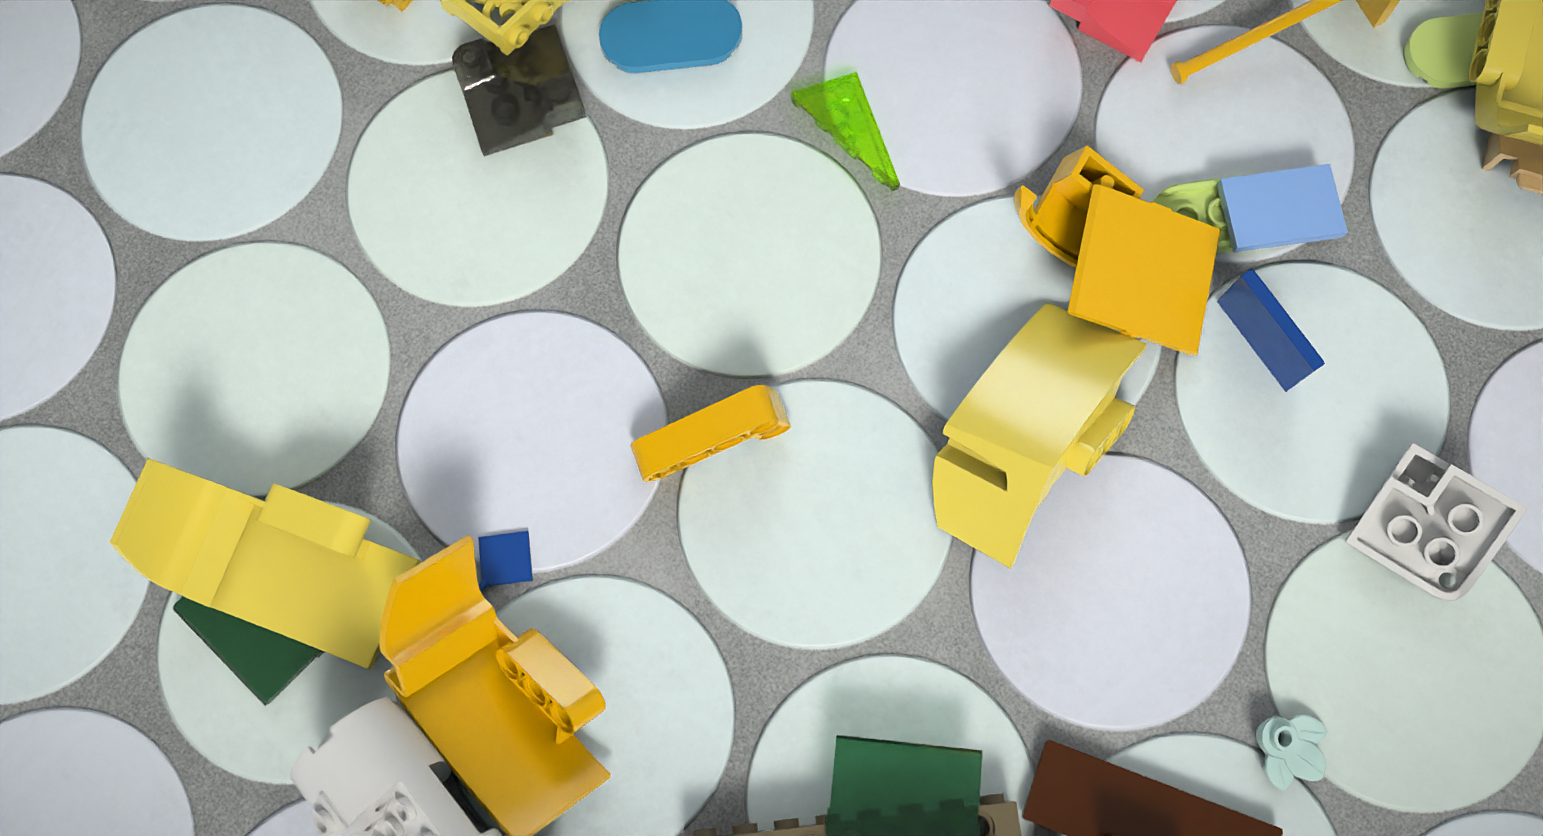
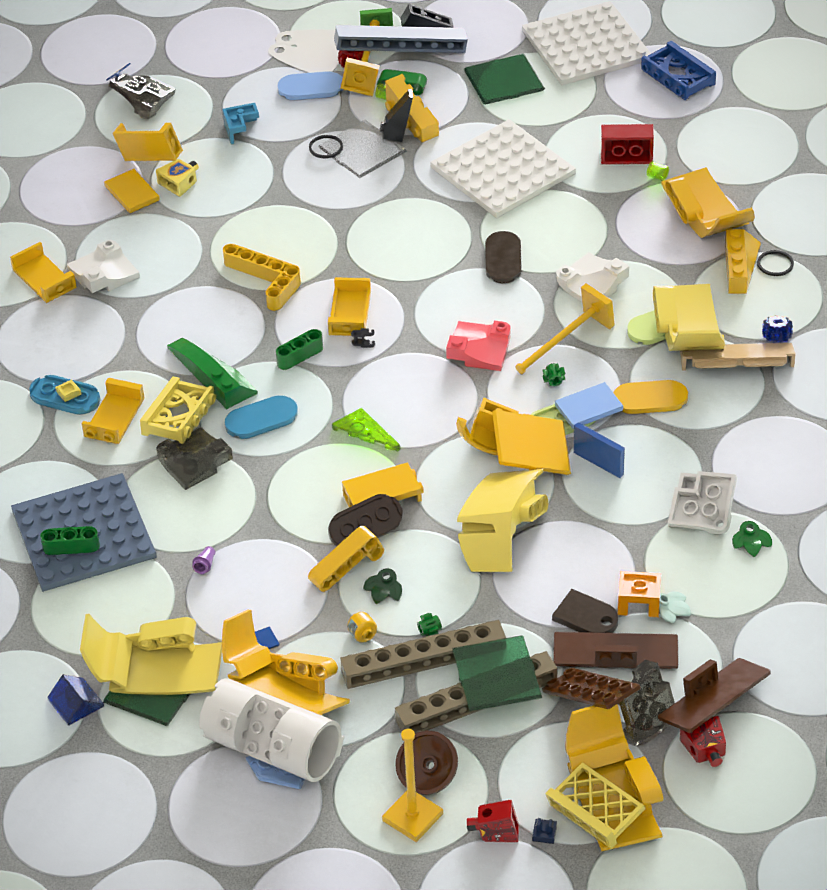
camera: 15 degrees left, 30 degrees down
none -> sand blue plate [11,473,157,592]
none -> green beam [40,526,100,555]
none -> clear blue slope [47,674,104,726]
none -> medium lavender cone [192,546,215,574]
none -> dark brown tile [328,494,403,546]
none -> dark tan brick [340,620,506,689]
none -> yellow panel [342,462,424,507]
none -> yellow head [347,612,377,642]
none -> dark green plate [363,568,402,604]
none -> green gear [417,613,442,636]
none -> green gear [542,363,566,386]
none -> dark brown tile [552,589,618,633]
none -> yellow tile [613,380,688,414]
none -> light orange panel [618,571,661,617]
none -> green plate [732,521,772,557]

